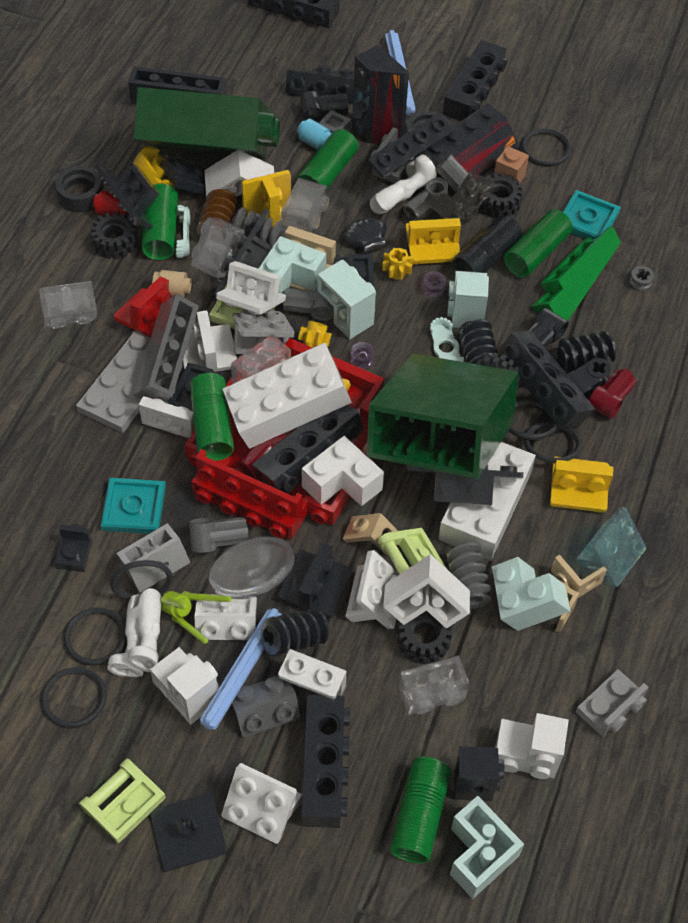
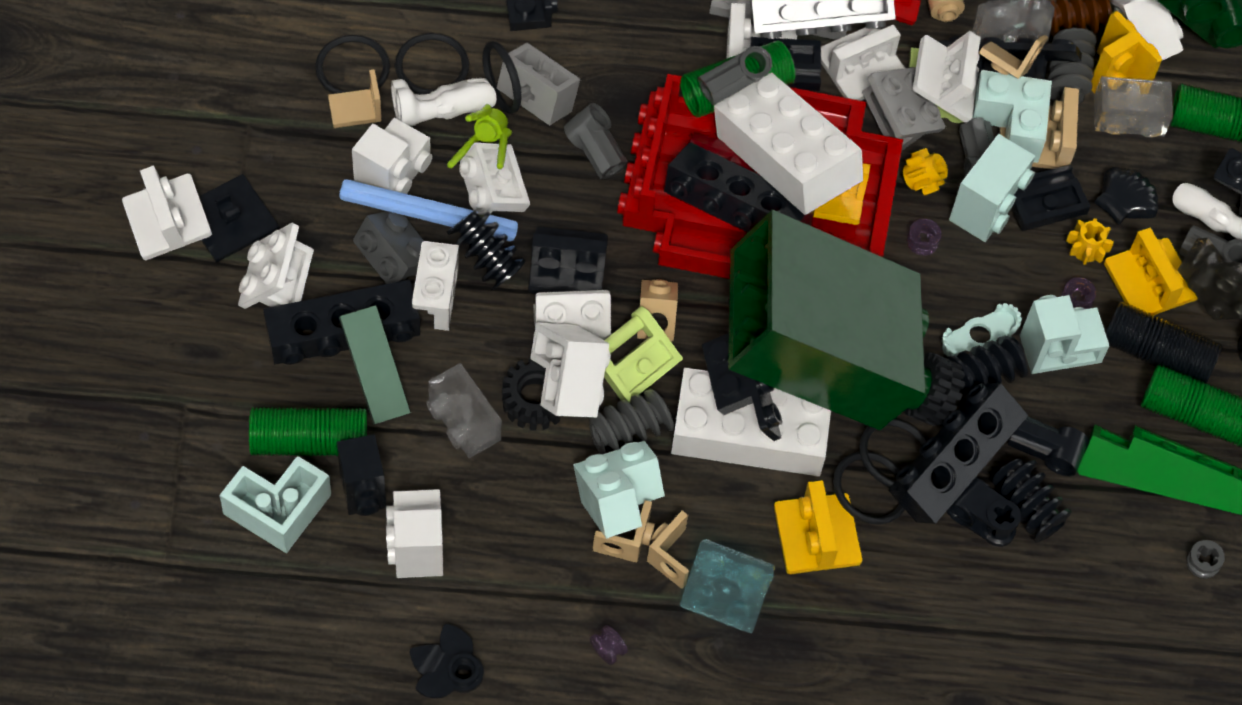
camera: 70 degrees right, 5 degrees up
yellowish green plate [79,758,166,844] -> none
teal tile [101,478,166,534] -> none
clear dish [209,537,294,600] -> none
clear brick [231,334,291,384] -> none
white brick [302,436,384,506] -> none
light grey bracket [576,669,649,737] -> none
dark red piece [589,368,637,420] -> none
none -> white bracket [122,165,212,260]
none -> tan bracket [328,69,381,128]
none -> sand green tile [339,305,411,425]
none -> black plate [409,624,484,699]
none -> clear purple bush [590,625,628,665]
none -> dark grey piece [697,46,772,106]
none -> tan bracket [979,35,1049,79]

